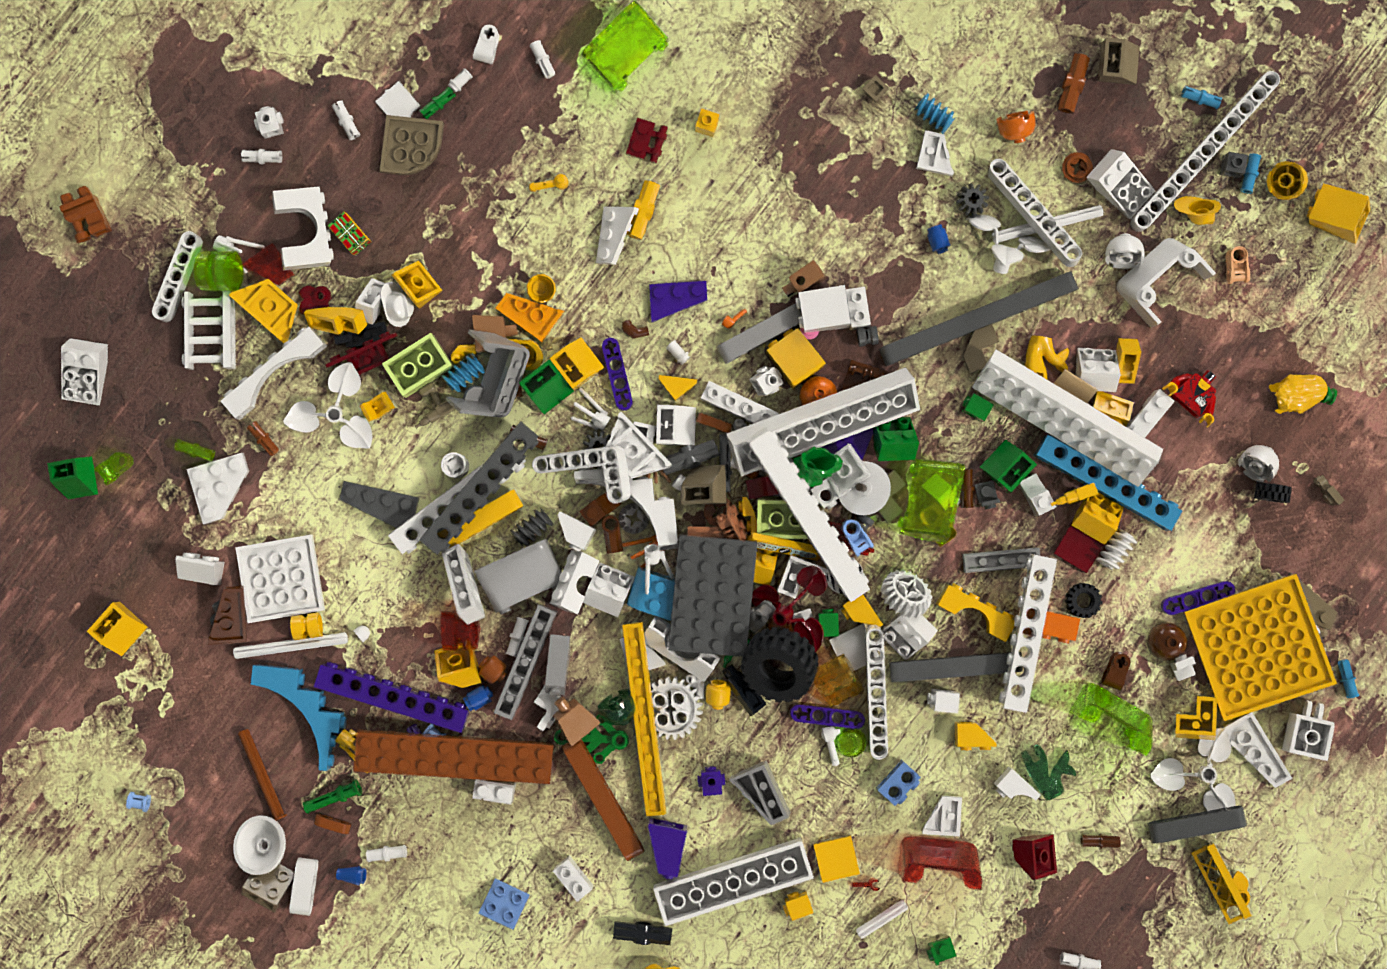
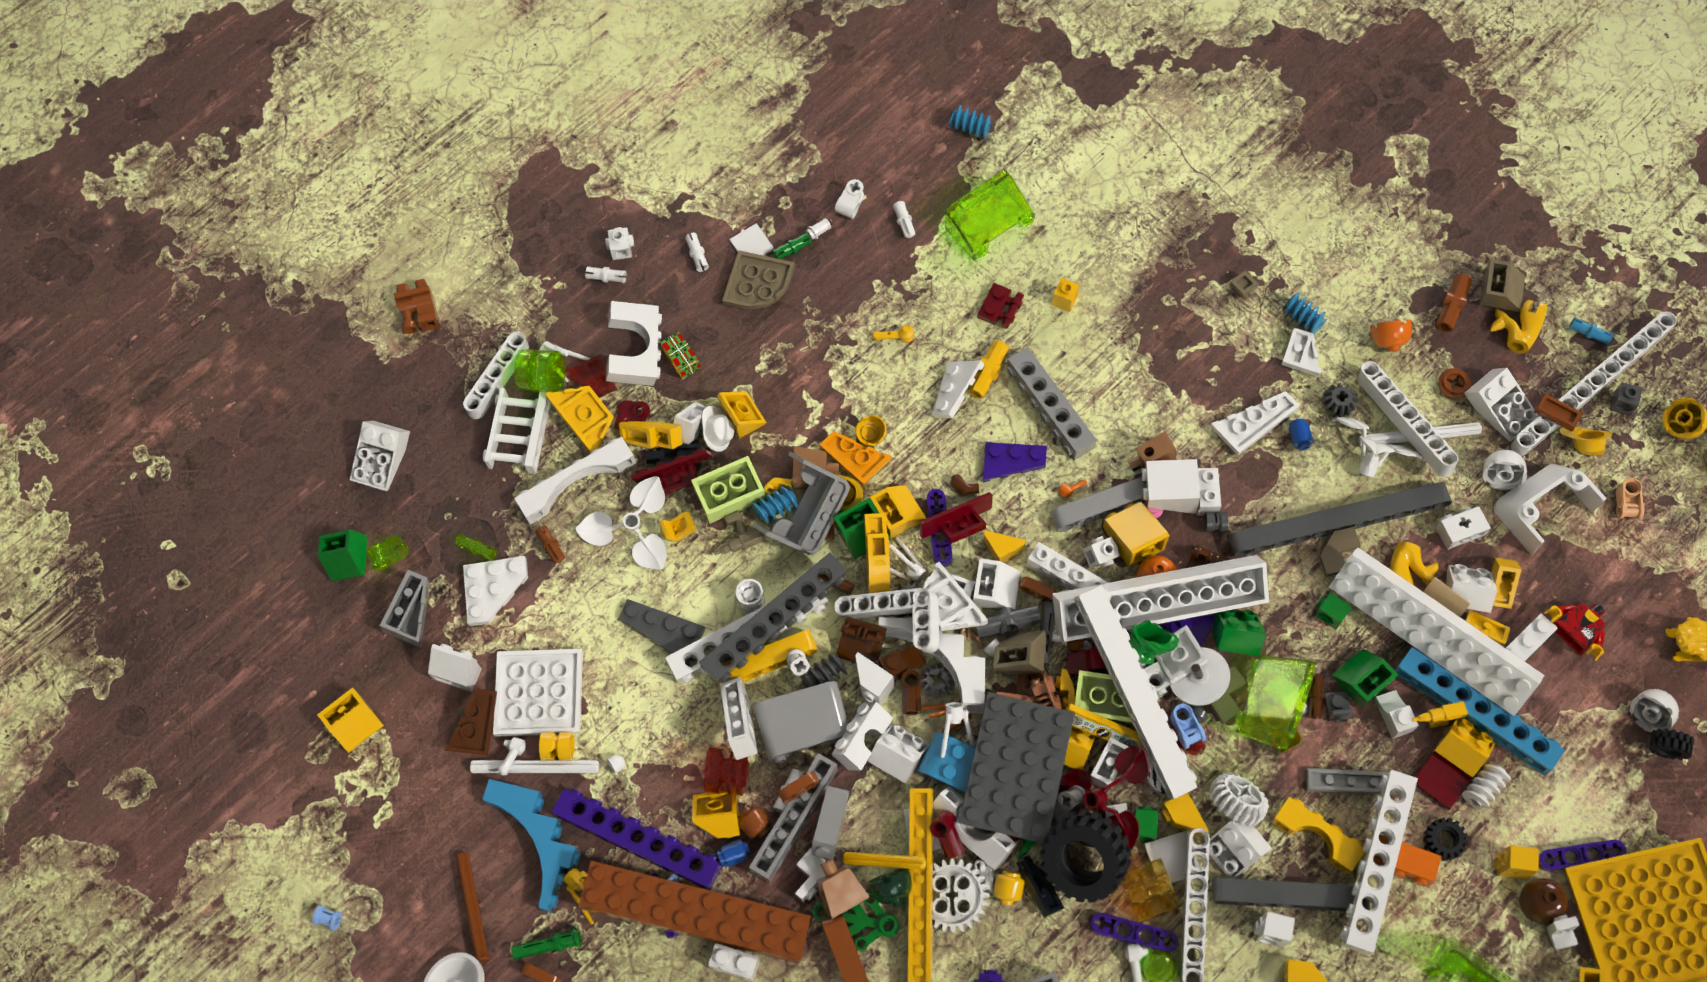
camera: 10 degrees right, 20 degrees down
white pin [666,340,690,365] -> none
reddish brown piece [1101,652,1131,691] -> none
dark azure pin [1240,153,1261,194] -> none
none -> light grey wedge [380,570,430,648]
none -> white piece [499,737,526,776]
none -> dark orange beam [778,771,820,804]
none -> white bush [786,649,810,675]
none -> reddish brown hinge [837,616,887,665]
none -> yellow axle [843,852,926,870]
none -> yellow slope [864,513,890,594]
none -> dark red bracket [920,492,993,544]
none -> dark red piece [930,810,965,859]
none -> light grey brick [1006,347,1097,460]
none -> white wing [1210,391,1300,456]
none -> white brick [1436,506,1491,550]
none -> yellow piece [1490,300,1547,353]
none -> yellow brick [1494,845,1539,880]
none -> dark orange tile [1534,393,1583,432]

